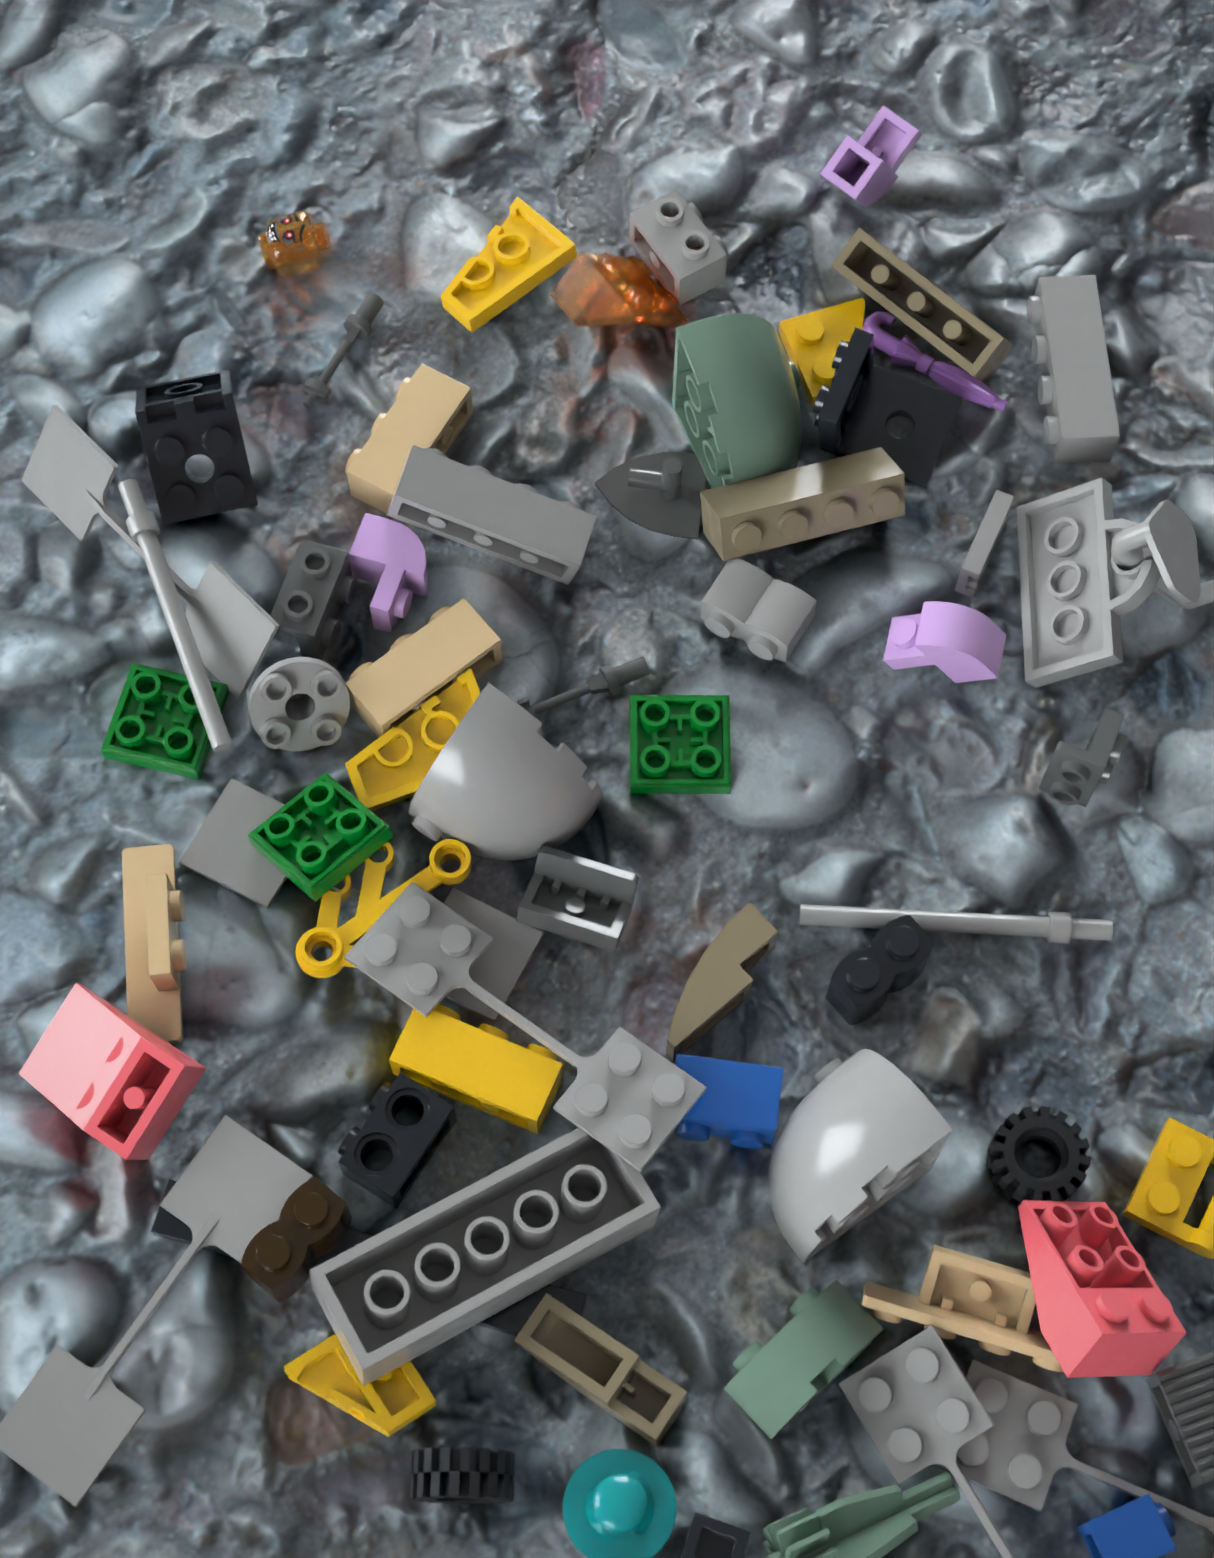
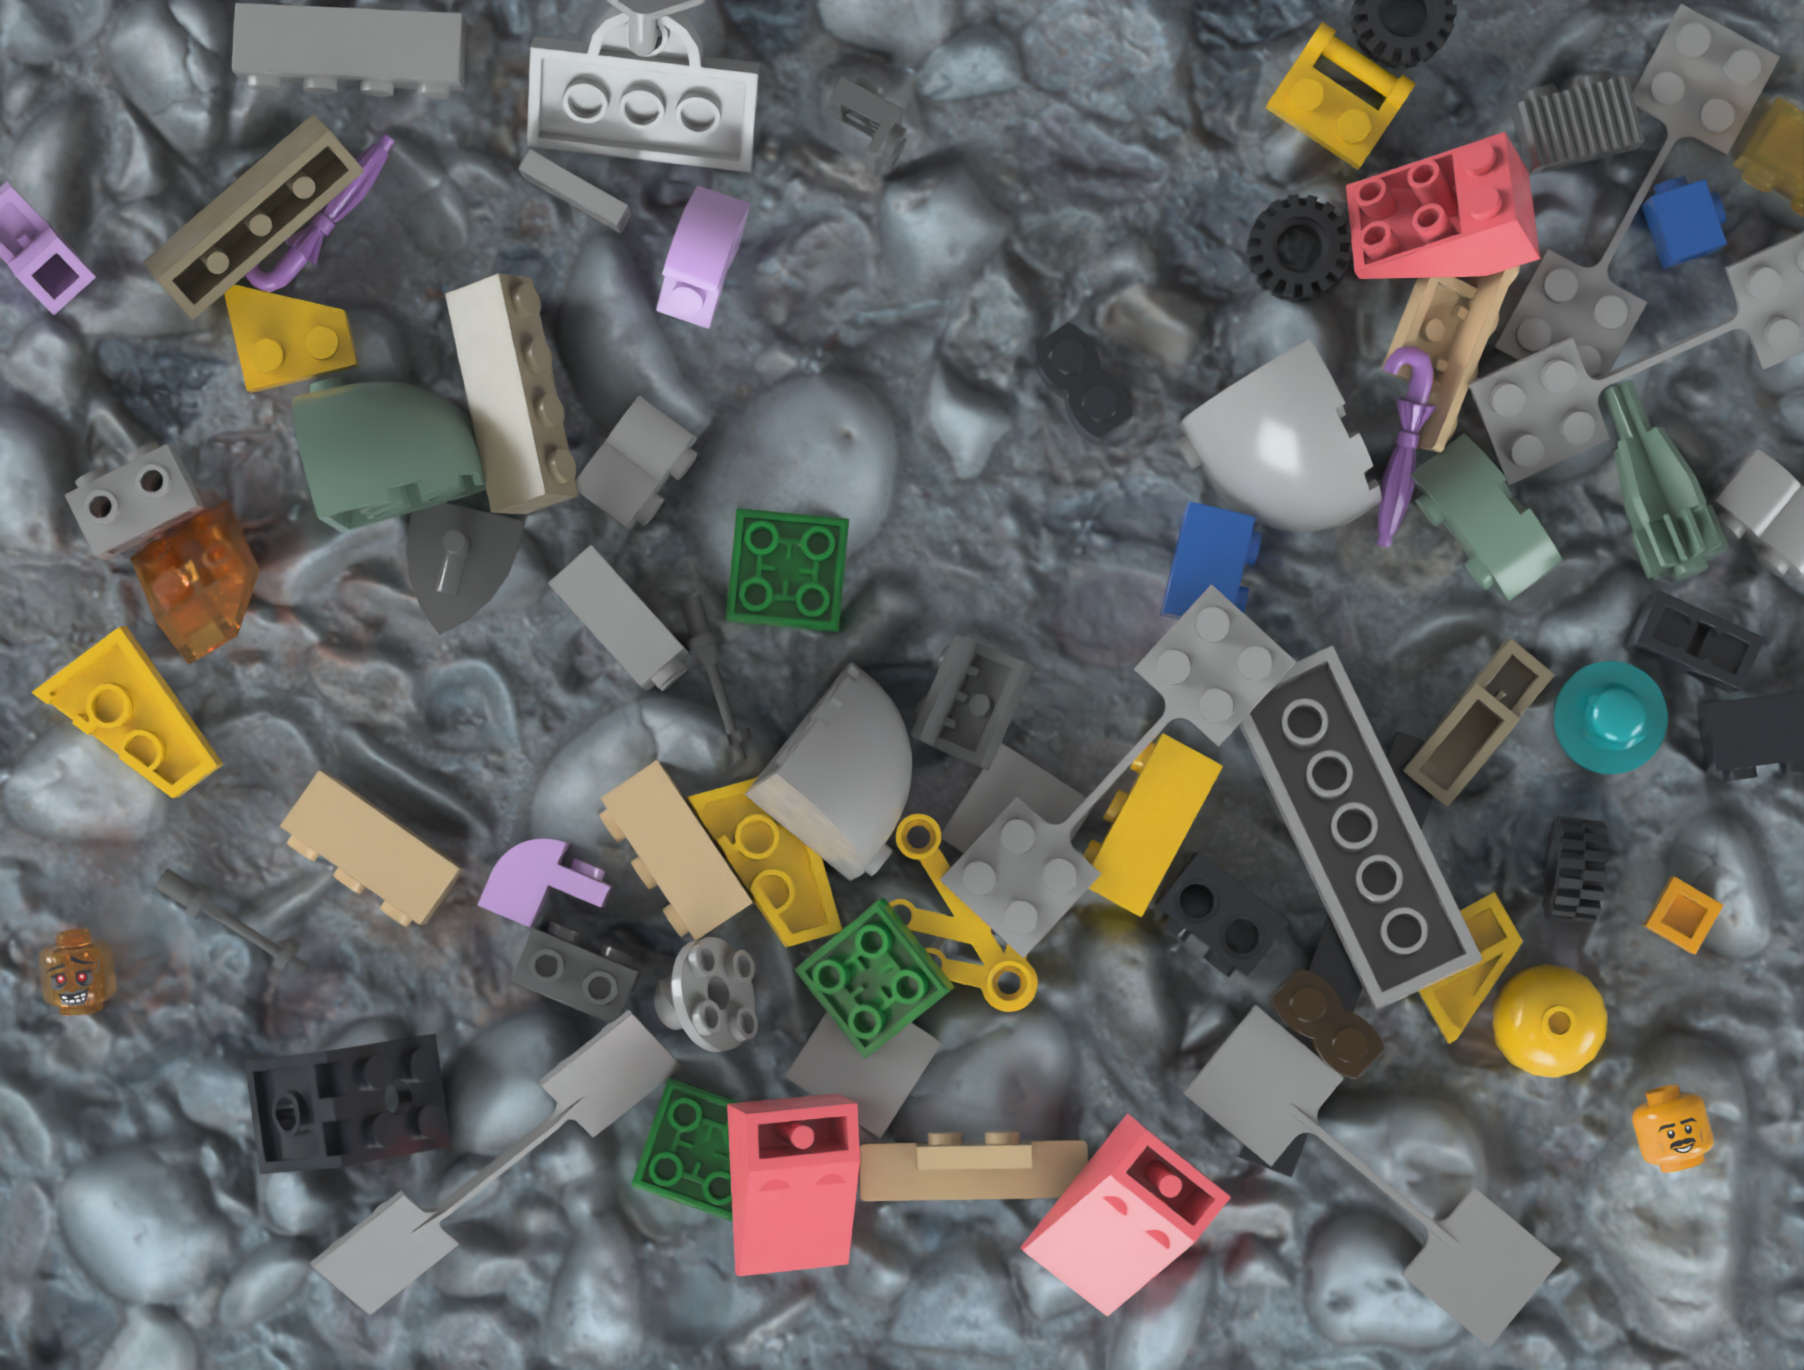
camera: 80 degrees left, 20 degrees up
light grey bar [118,479,233,752] -> none
light grey brick [386,445,596,585] -> none
dark tan slope [666,902,778,1062] -> none
light grey bar [799,904,1113,944] -> none
black bracket [813,327,963,489] -> none
none -> light grey brick [548,545,690,691]
none -> coral slope [727,1093,860,1276]
none -> medium lavender piece [1377,346,1437,547]
none -> yellow cylinder [1492,964,1608,1078]

